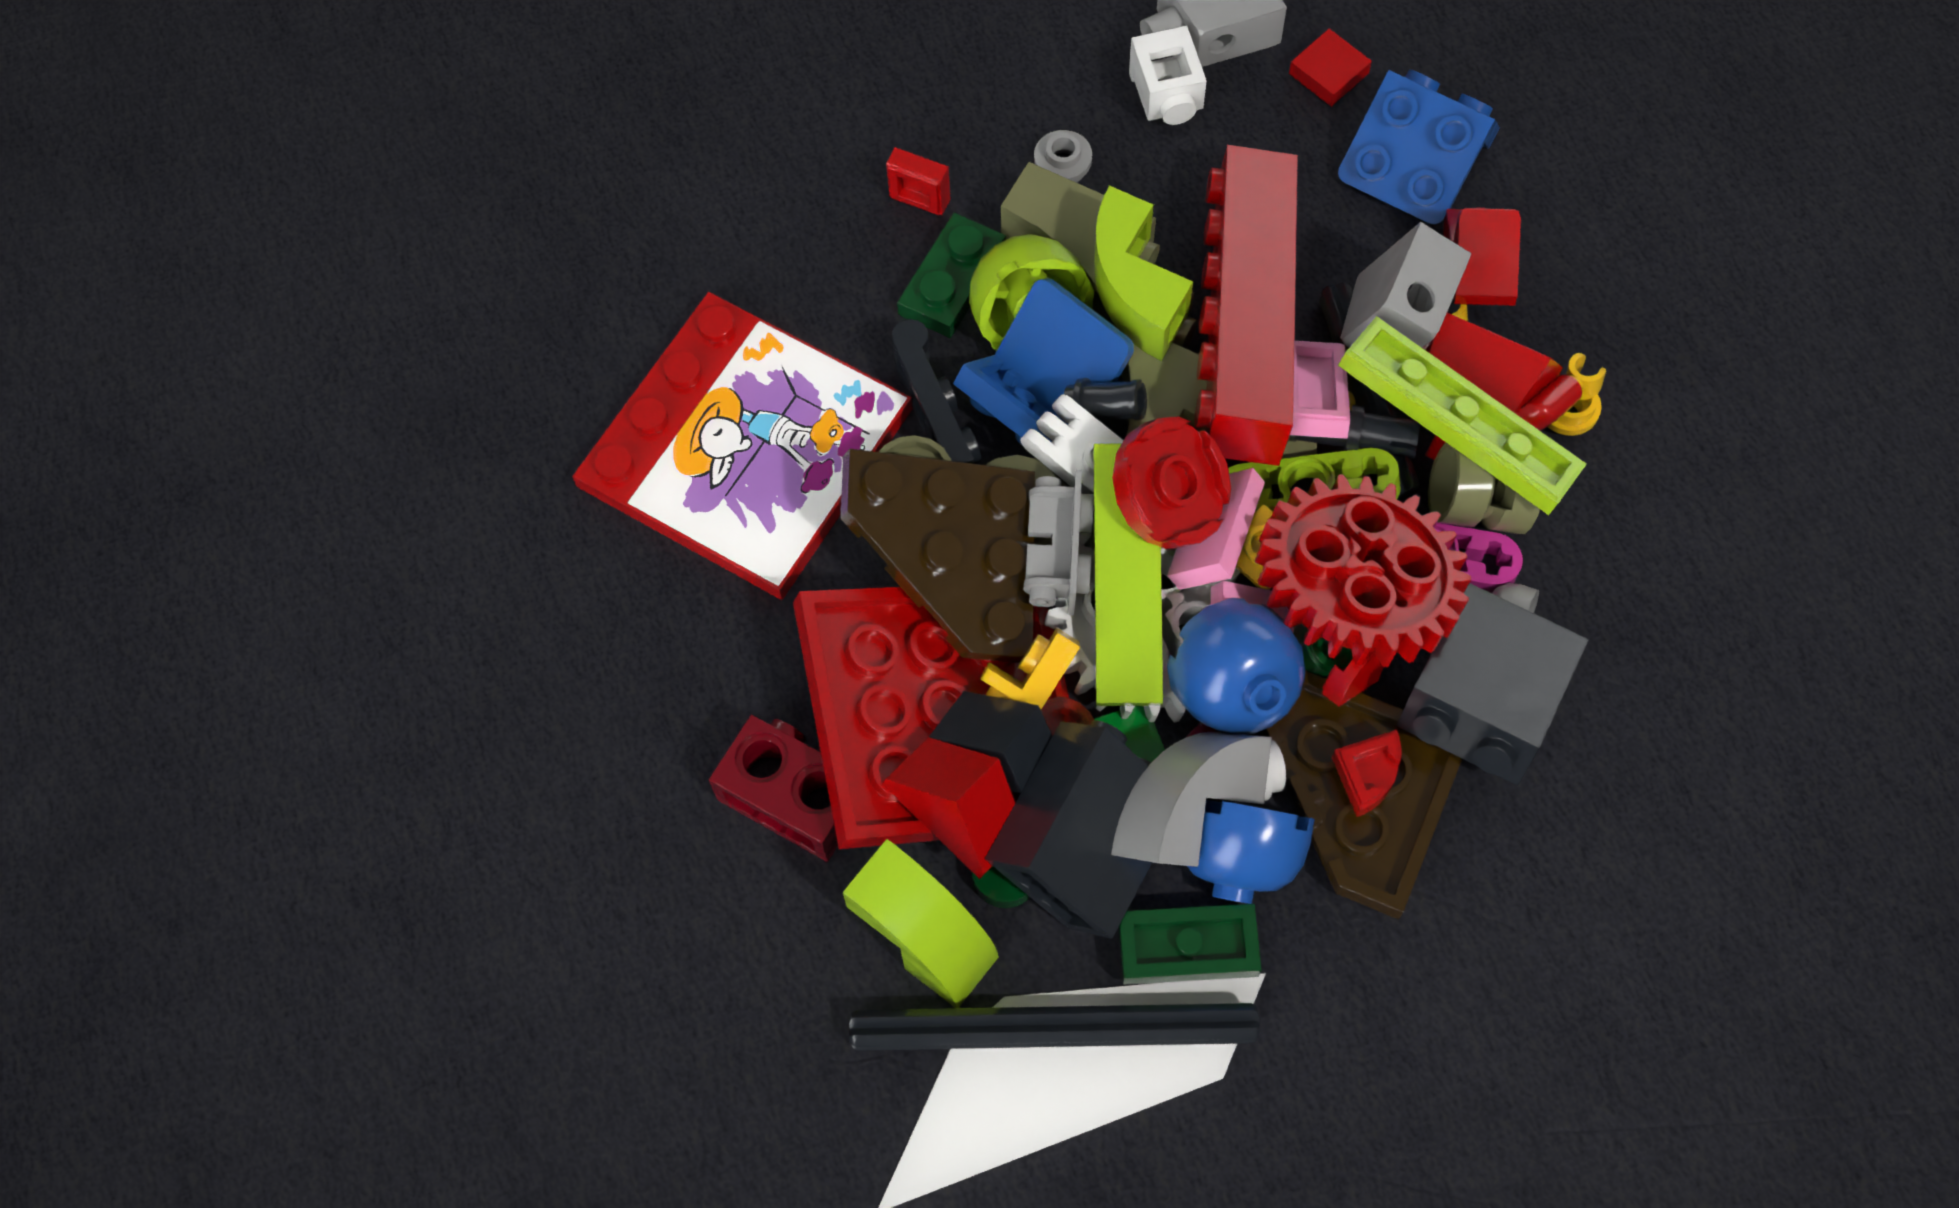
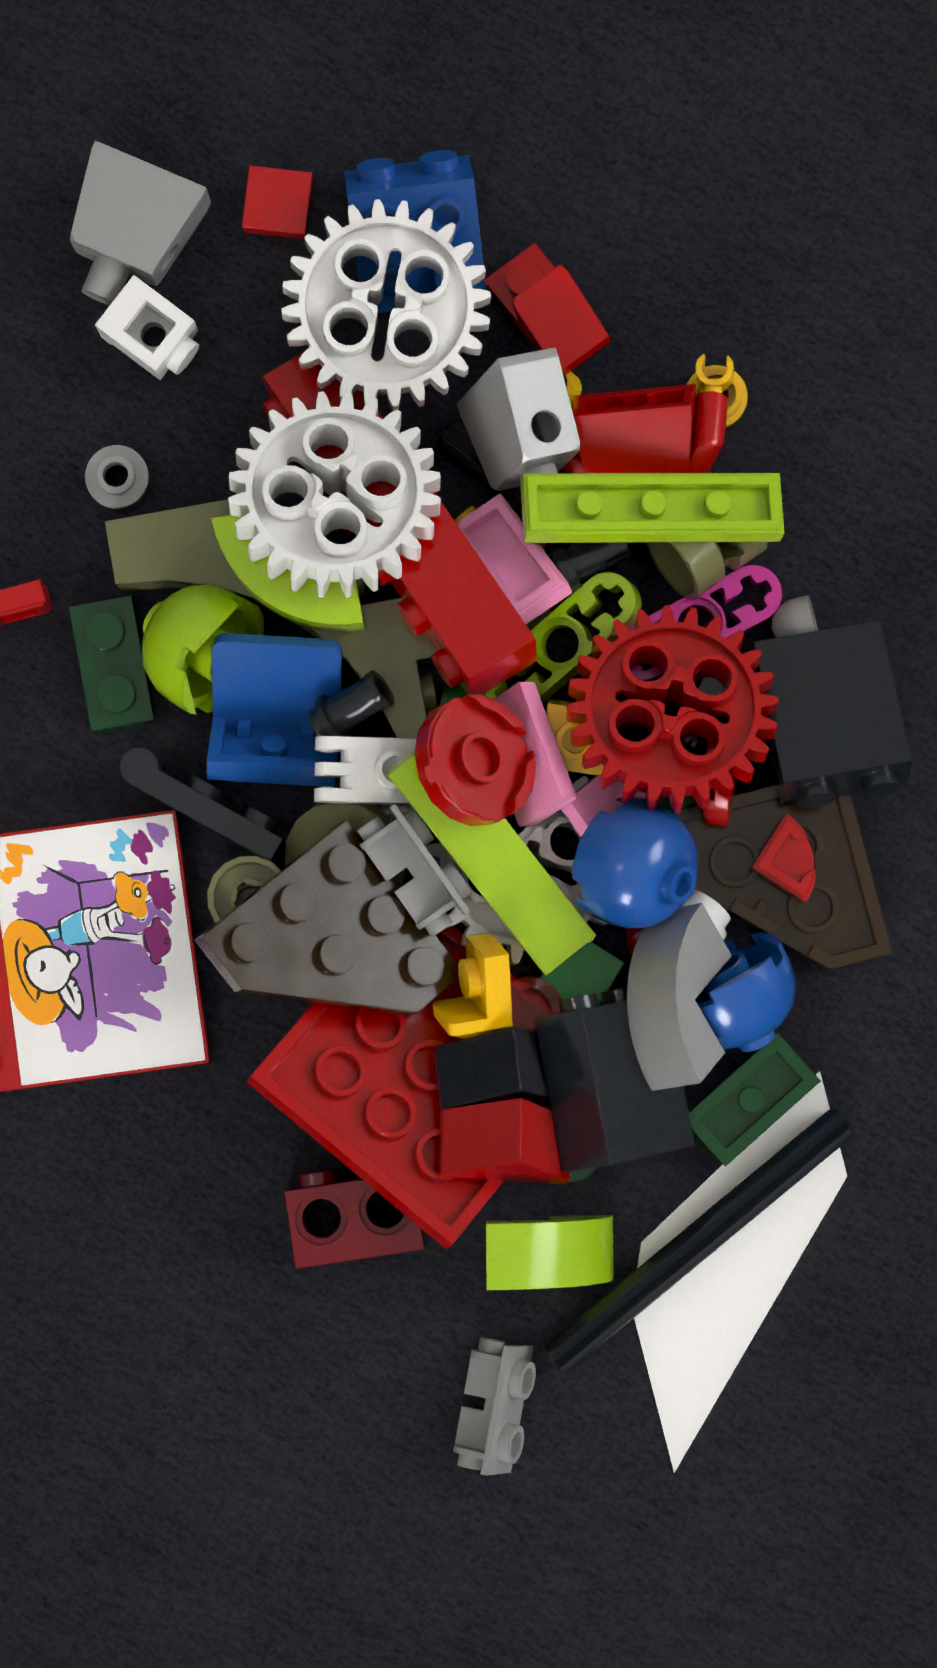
camera: 40 degrees left, 20 degrees up
none -> white gear [228,391,441,598]
none -> white gear [281,199,491,412]
none -> light grey hinge [453,1337,536,1476]

